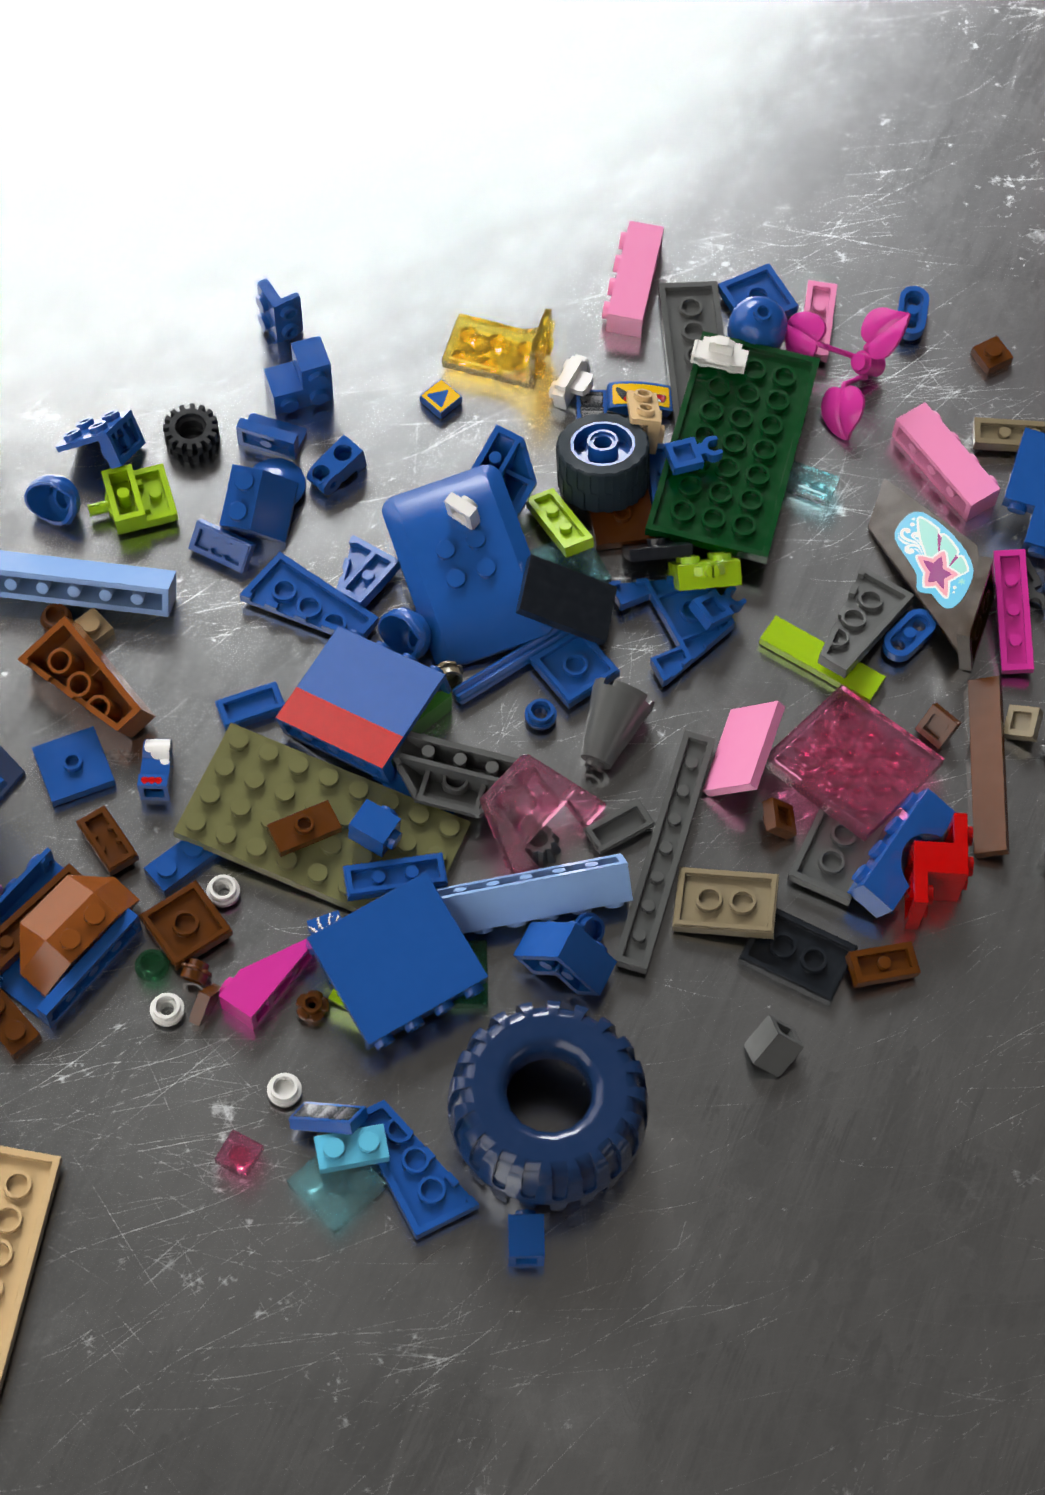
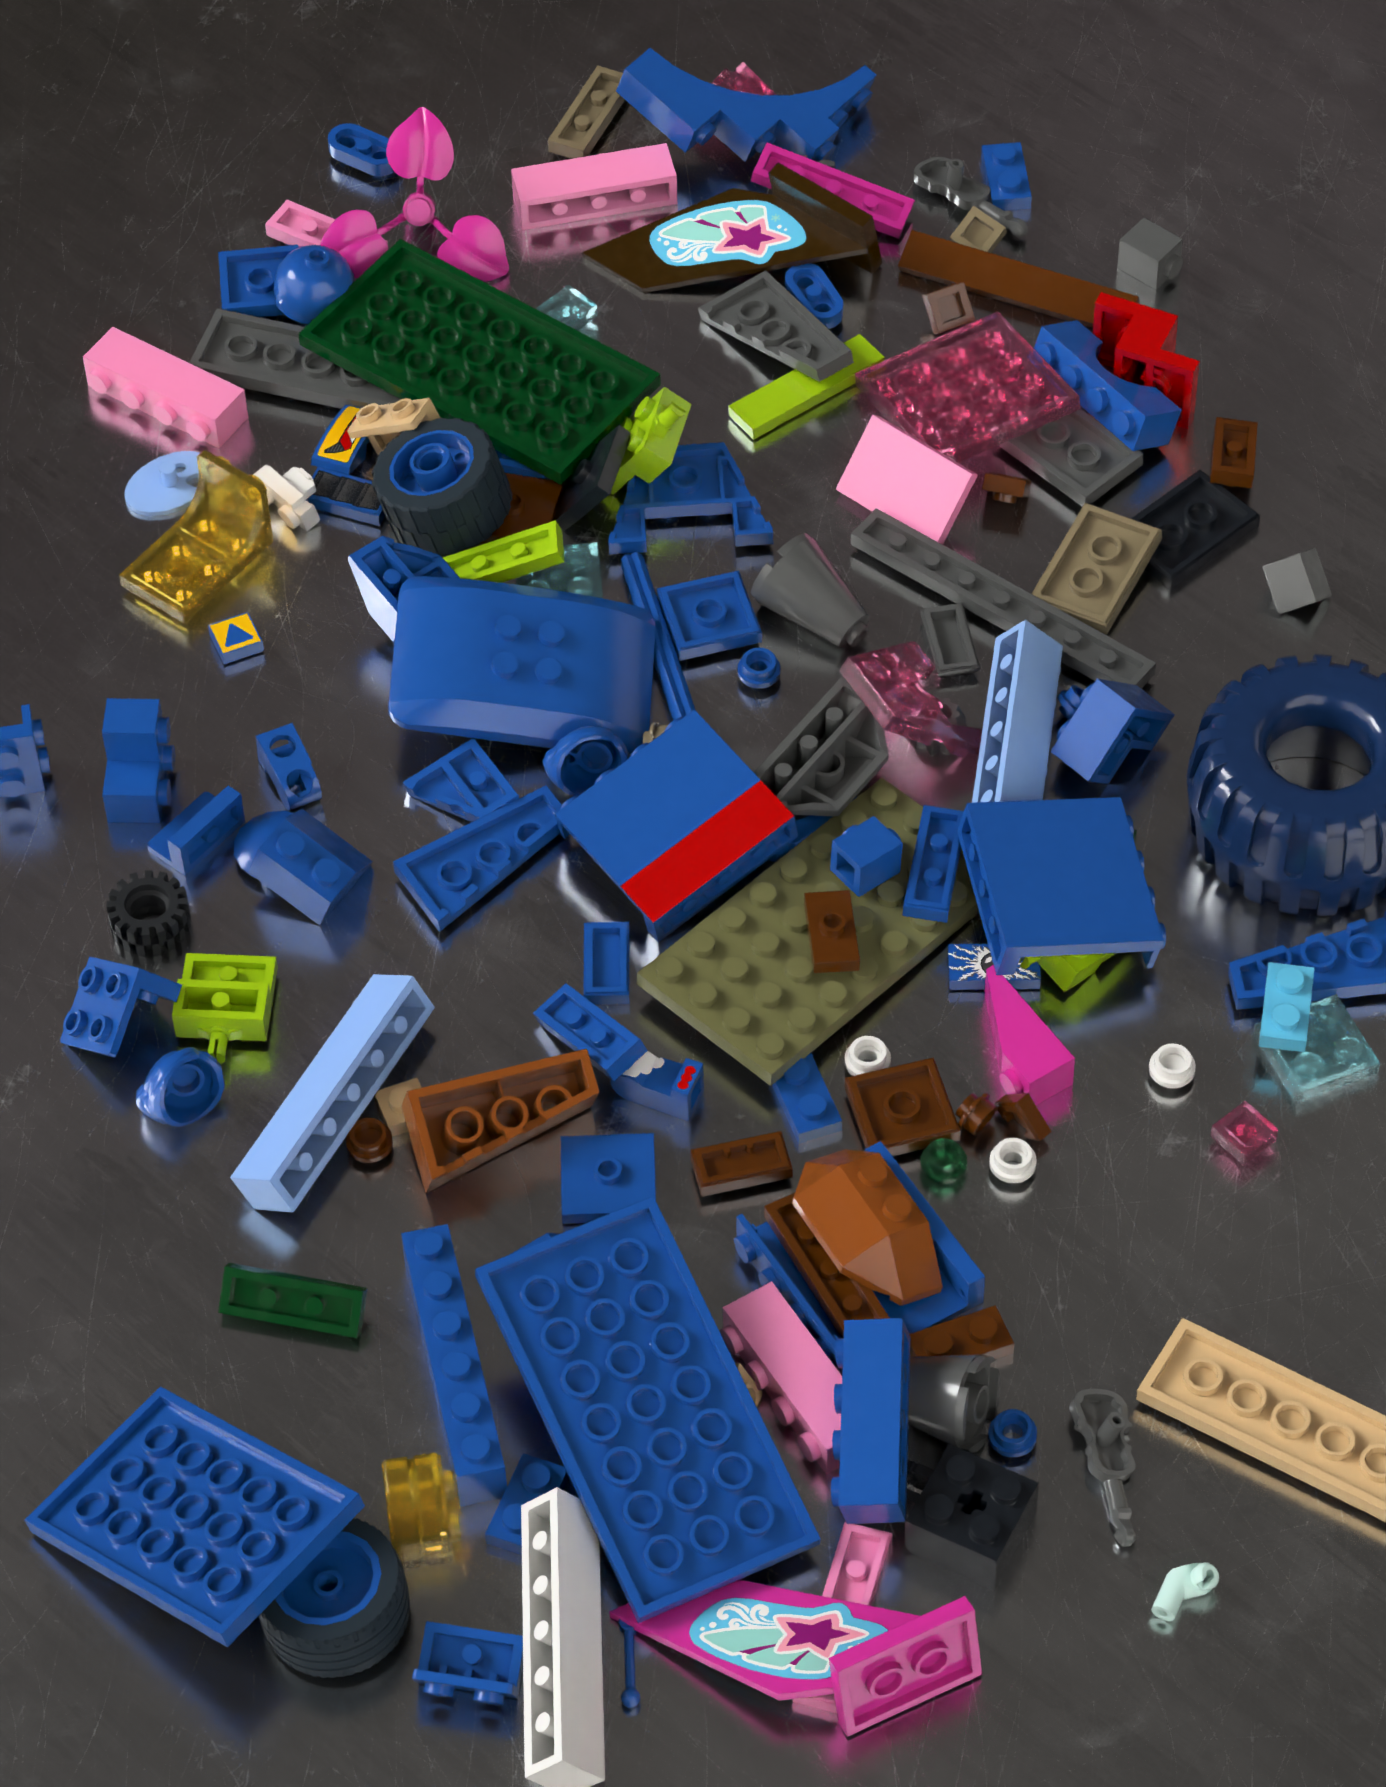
camera: 65 degrees left, 10 degrees down
blue plate [188,519,256,574] -> none
blue tile [288,1102,368,1135] -> none
reddish brown plate [296,990,329,1023] -> none
white plate [444,492,481,530] -> none
black tile [515,554,617,645] -> none
blue plate [664,436,723,476] -> none
blue plate [688,586,747,631] -> none
white piece [690,335,749,374] -> none
reddish brown plate [970,335,1014,375] -> none
none -> light blue piece [125,451,214,517]
none -> blue plate [533,983,648,1081]

